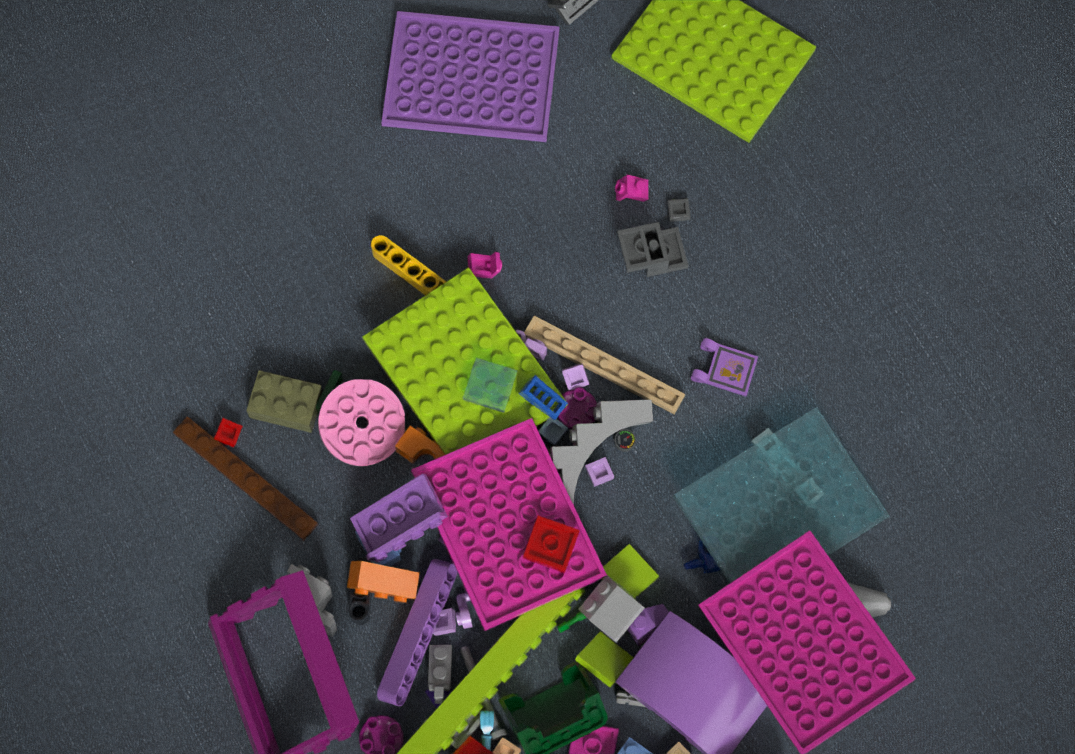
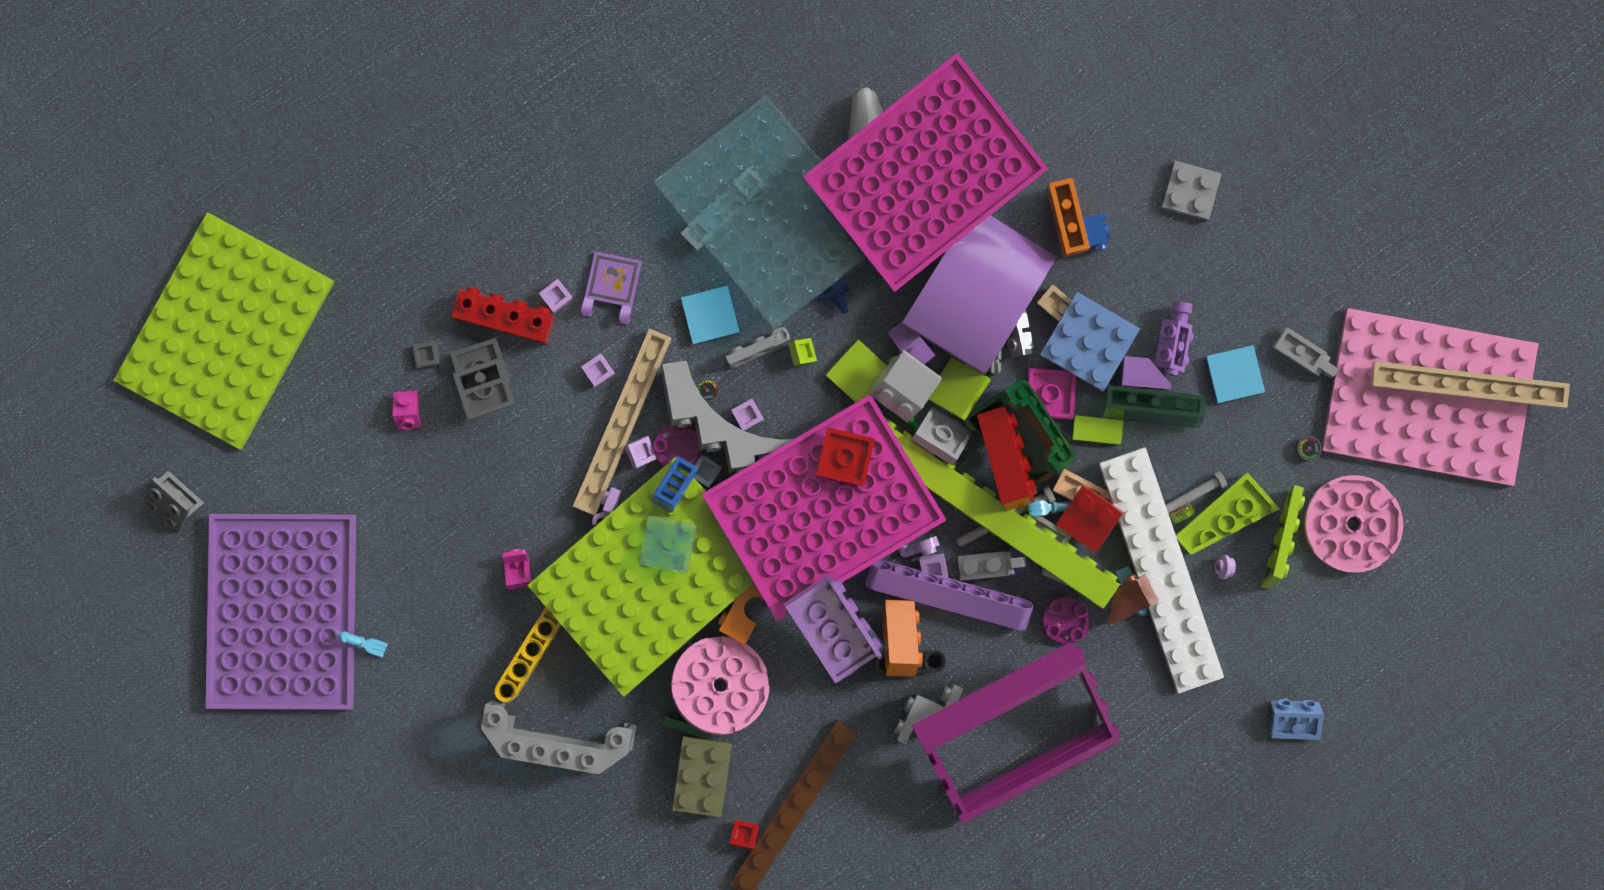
camera: 90 degrees left, 15 degrees up
none -> medium azure piece [338,631,388,657]
none -> red brick [451,287,555,345]
none -> light grey windscreen [481,700,637,774]
none -> lavender plate [539,279,574,313]
none -> lavender plate [581,354,615,387]
none -> medium azure tile [681,286,740,345]
none -> light grey hinge [726,327,791,369]
none -> lime plate [788,338,817,366]
none -> light grey plate [912,407,972,465]
none -> red brick [977,406,1037,511]
none -> light grey hinge [1007,310,1034,358]

